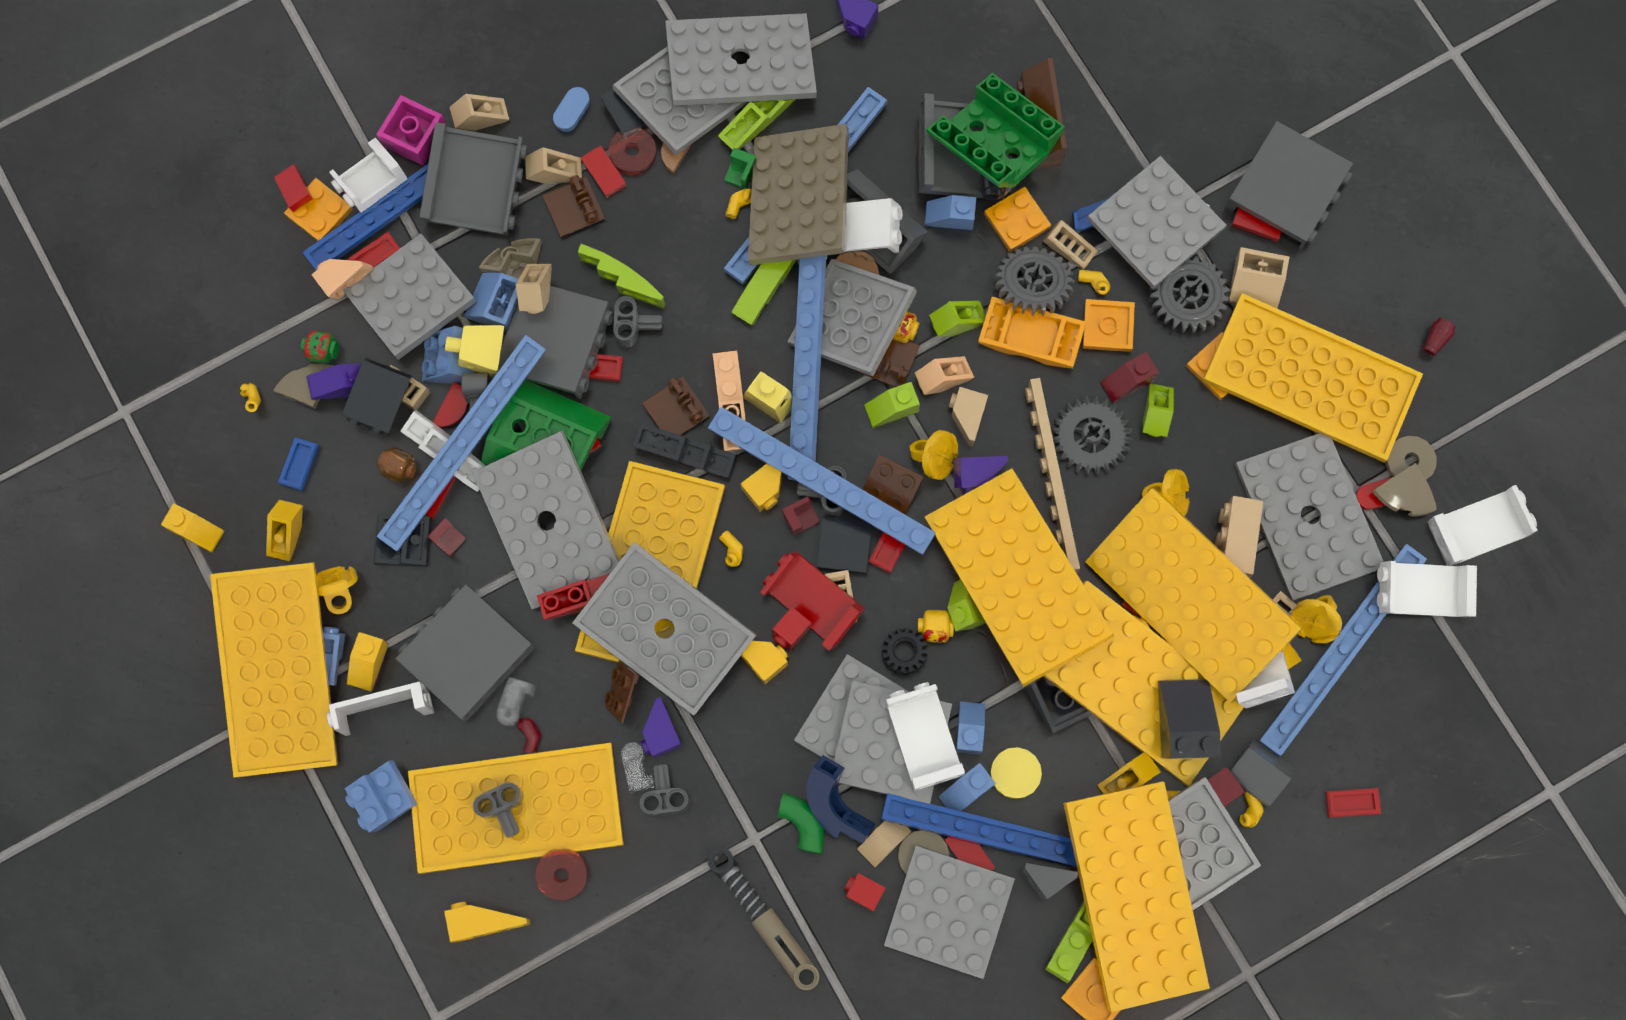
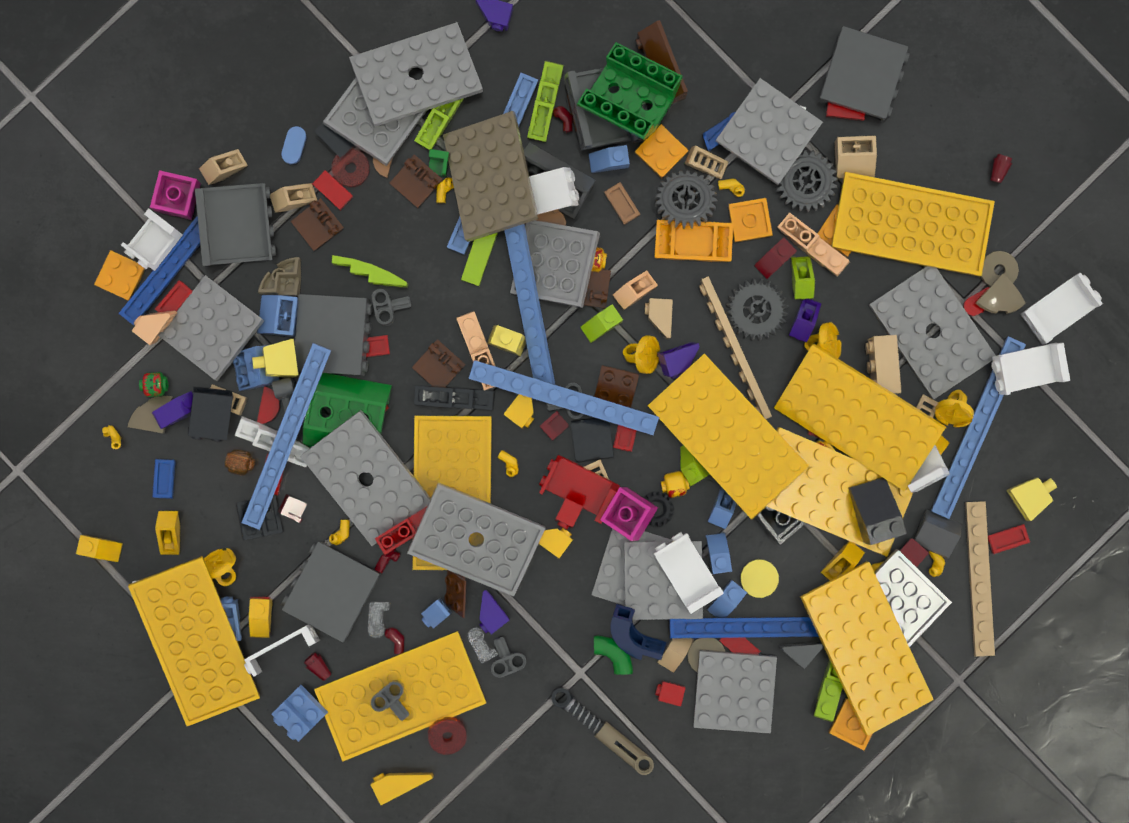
camera: 20 degrees left, 10 degrees up
red tile [274,164,313,212] -> none
tan slope [516,264,552,314] -> none
lime slope [929,301,986,337] -> none
none -> dark red cone [303,652,332,681]
none -> yellow arm [329,520,350,545]
none -> dark red arm [374,549,401,573]
none -> reddish brown hinge [390,154,443,208]
none -> medium blue slope [421,598,452,629]
none -> lime slope [527,61,564,142]
none -> dark red arm [553,106,572,133]
none -> dark pink brick [600,487,658,541]
none -> medium nougat tile [604,182,640,225]
none -> medium blue slope [708,487,736,529]
none -> light nougat slope [778,213,850,277]
none -> dark purple slope [789,298,821,342]
none -> tan plate [965,501,995,656]
none -> light yellow torso [1006,478,1057,521]

